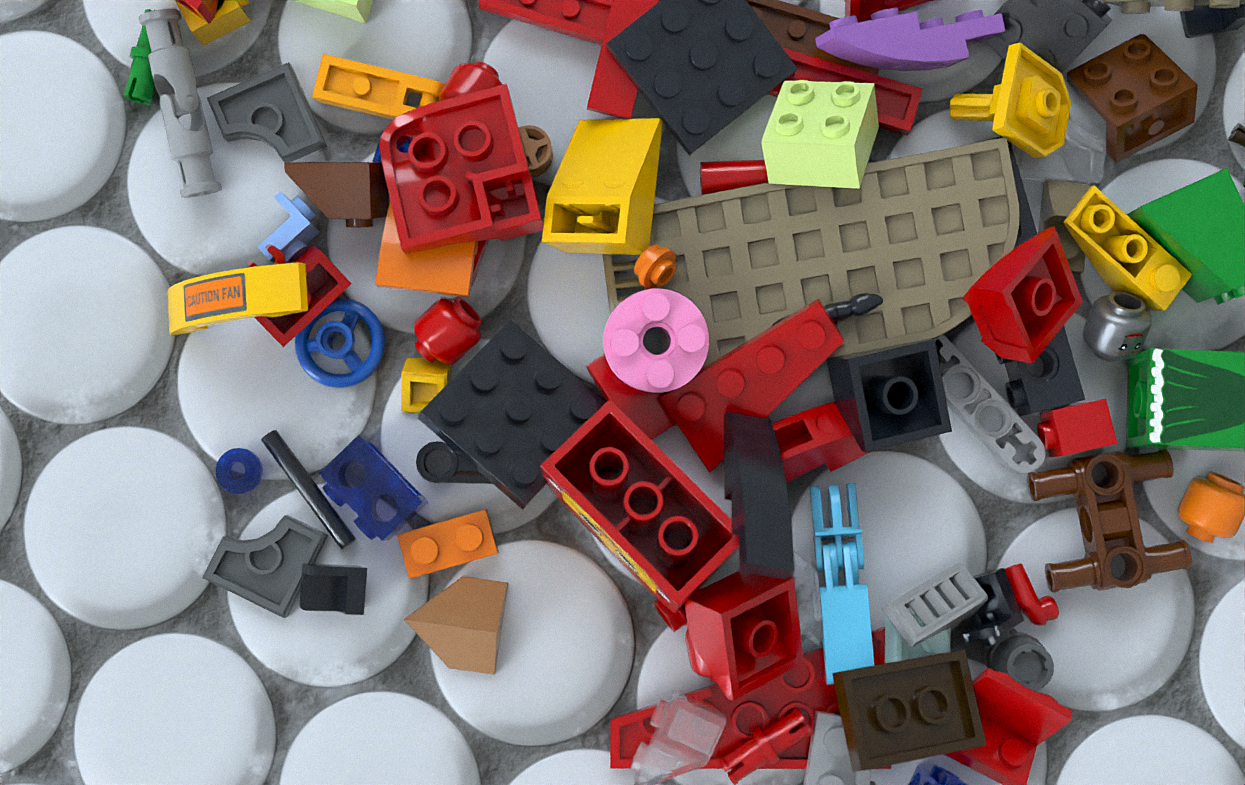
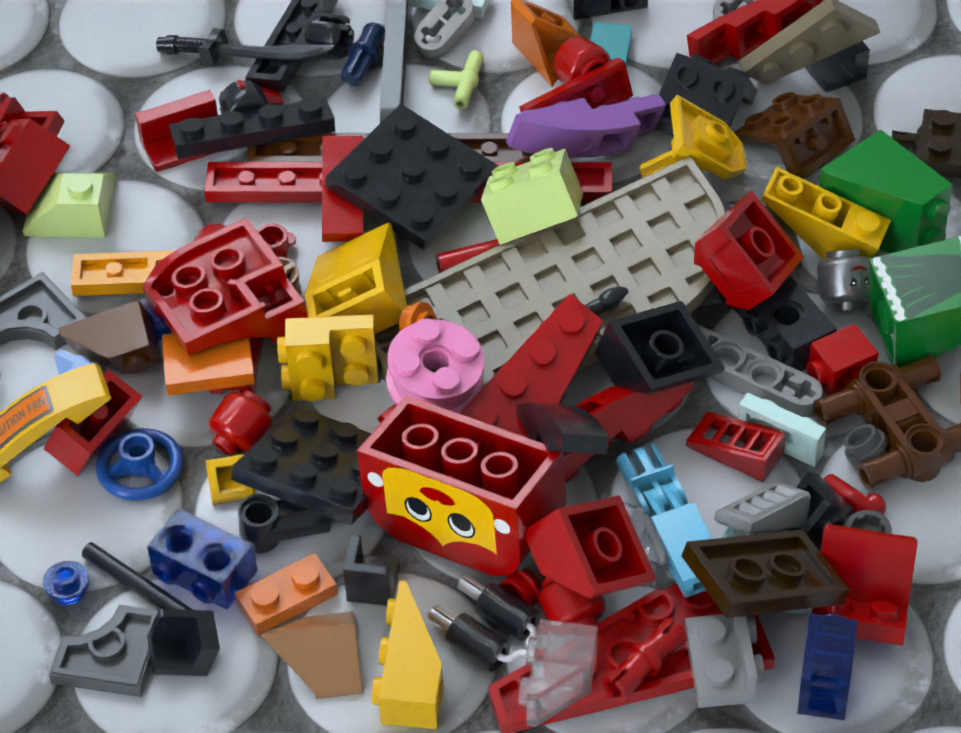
camera: 15 degrees left, 35 degrees down
none -> red plate [257,223,296,258]
none -> yellow plate [277,315,379,401]
none -> black panel [343,534,400,606]
none -> yellow slope [371,581,444,729]
none -> black piece [428,575,540,672]
none -> red slope [686,411,786,482]
none -> light aqua plate [738,392,826,467]
none -> dark grey plate [844,424,888,465]

